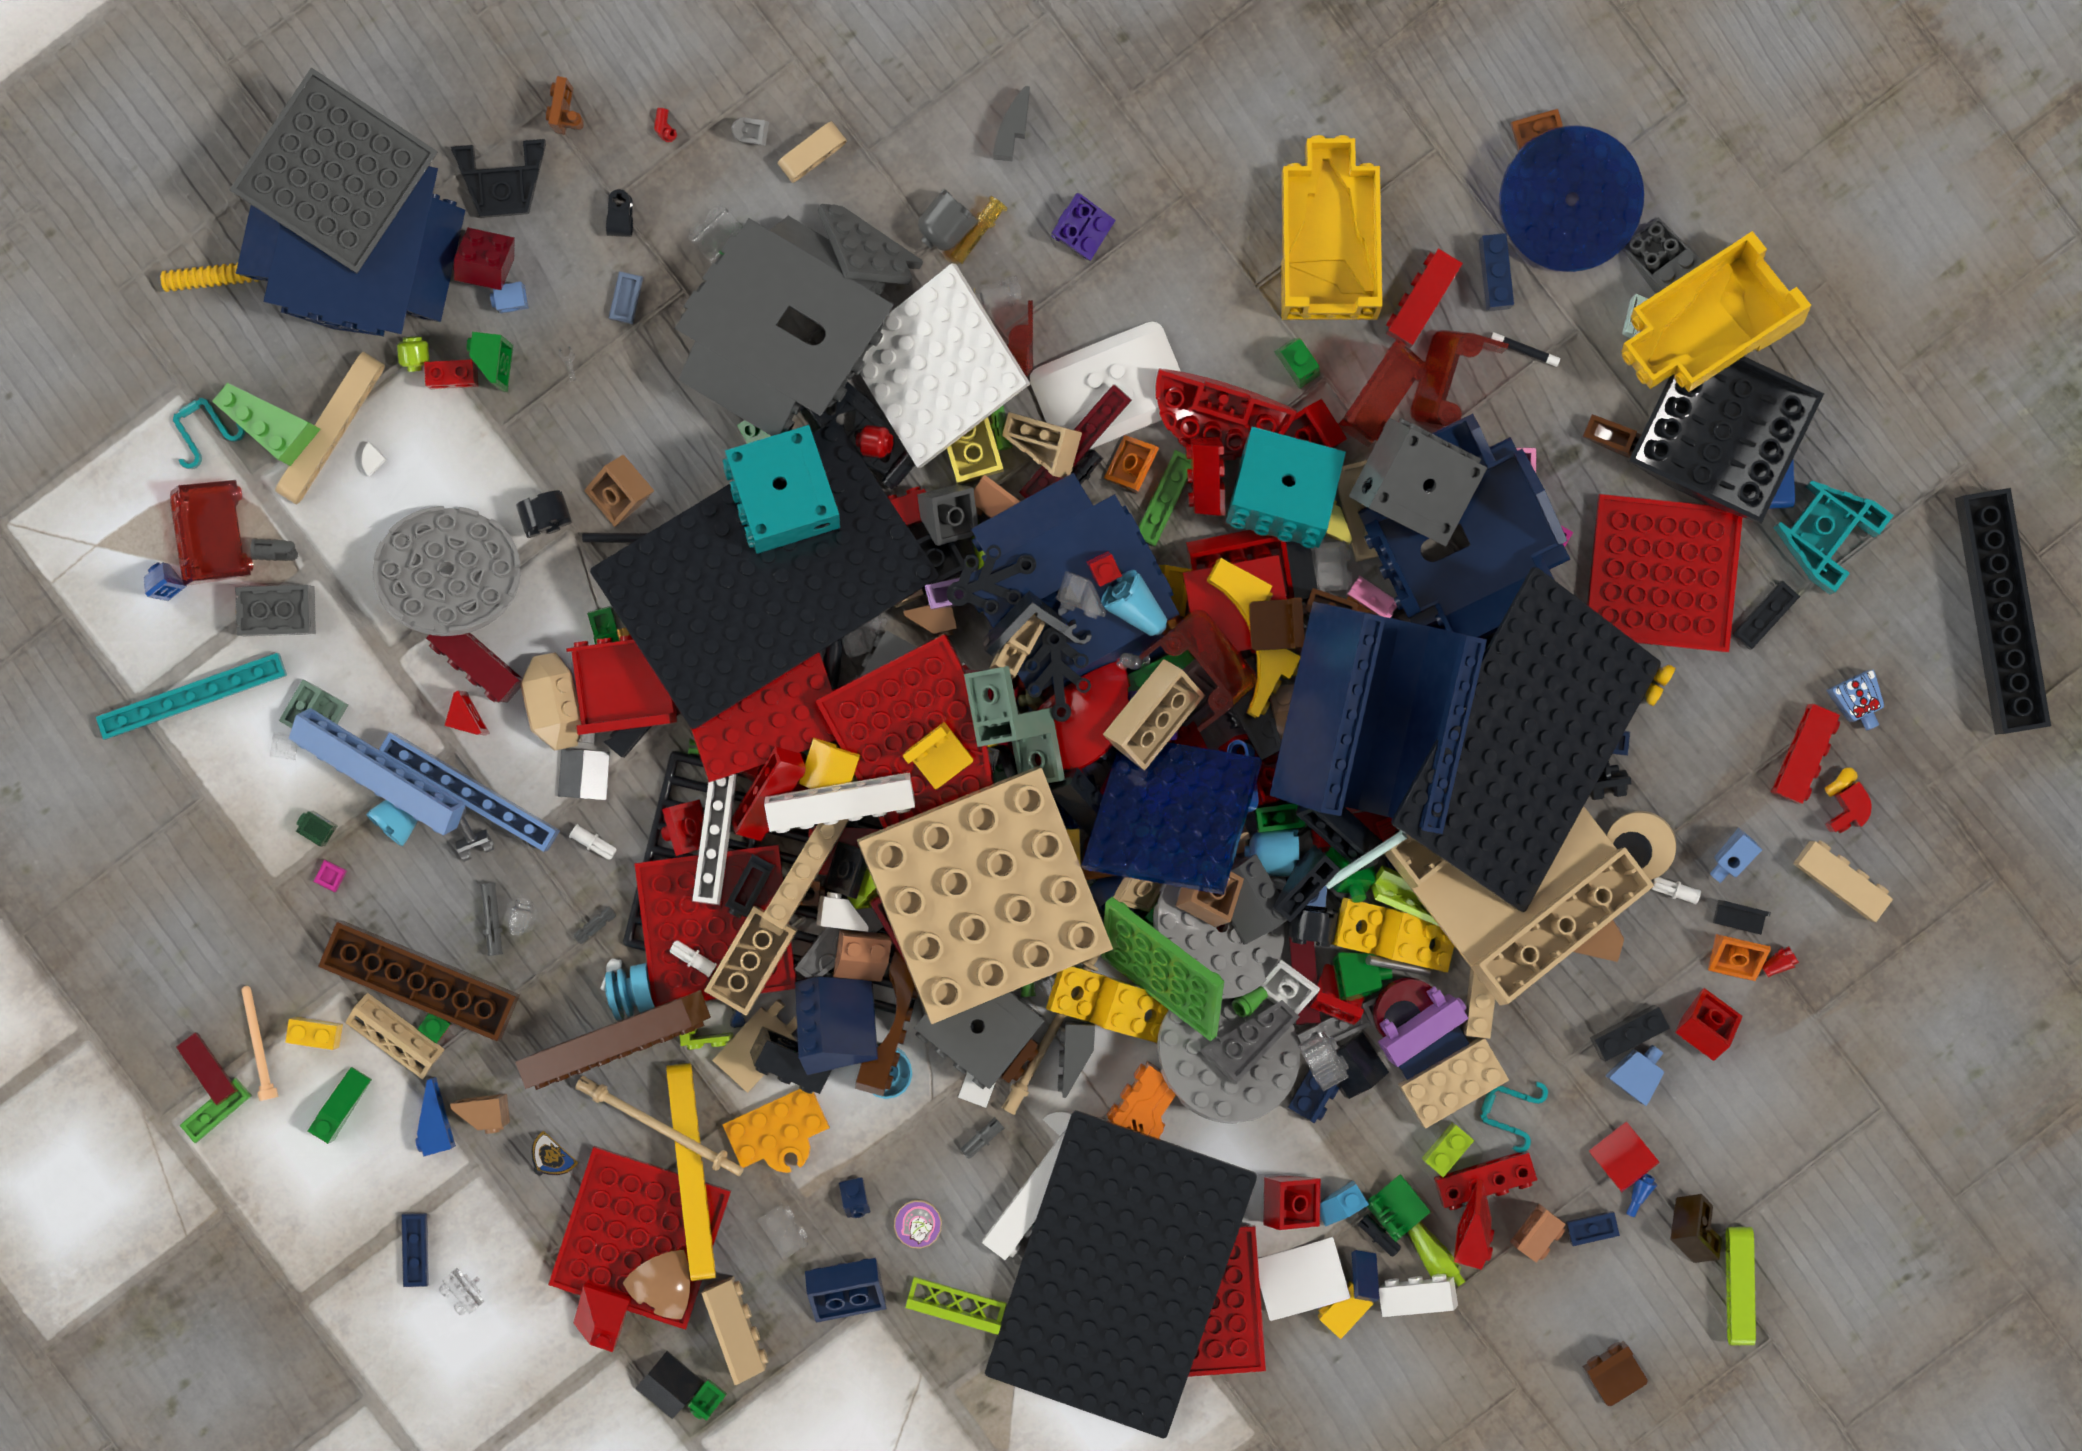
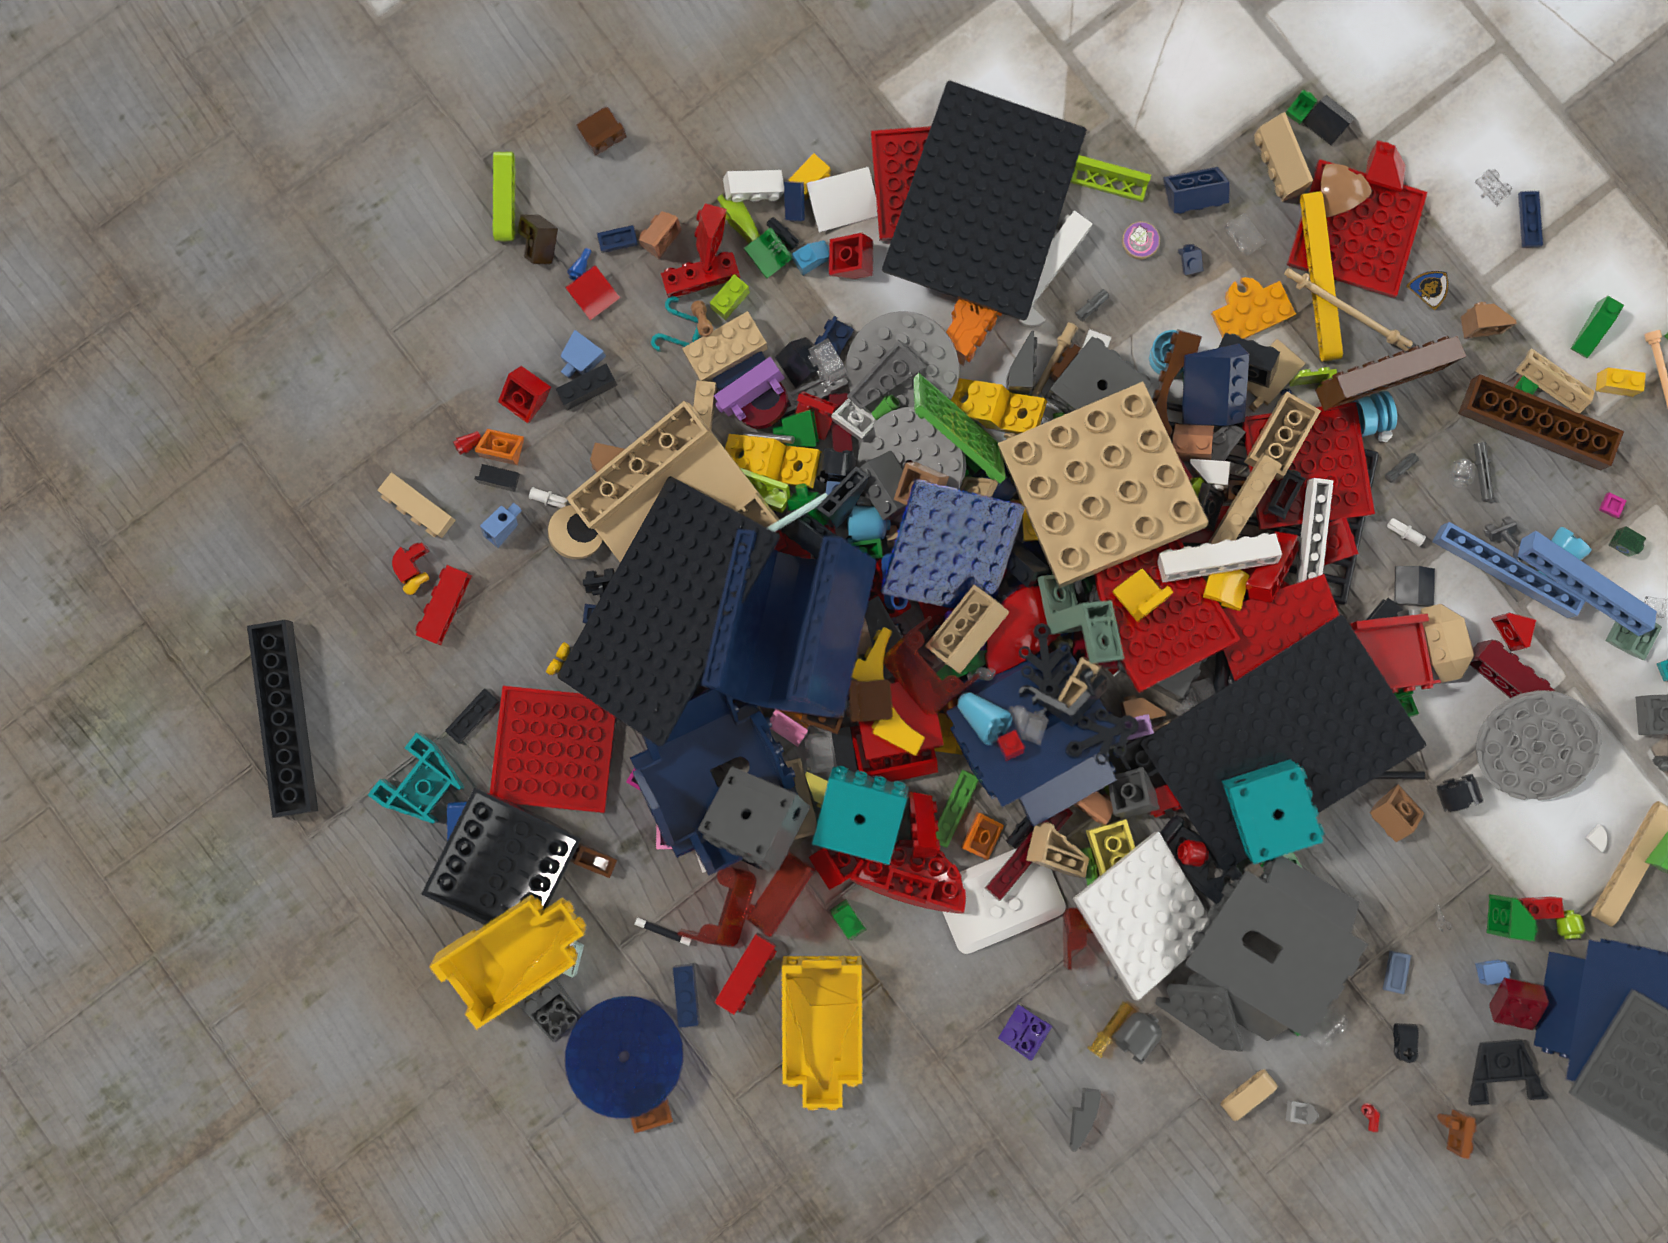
camera: 175 degrees left, 5 degrees down
blue slope [415,1077,456,1157] -> none
white axle [670,940,717,978] -> none
torso [1826,670,1884,731] -> none
none -> medium nougat piece [691,300,713,336]
none -> black hand [1079,668,1096,697]

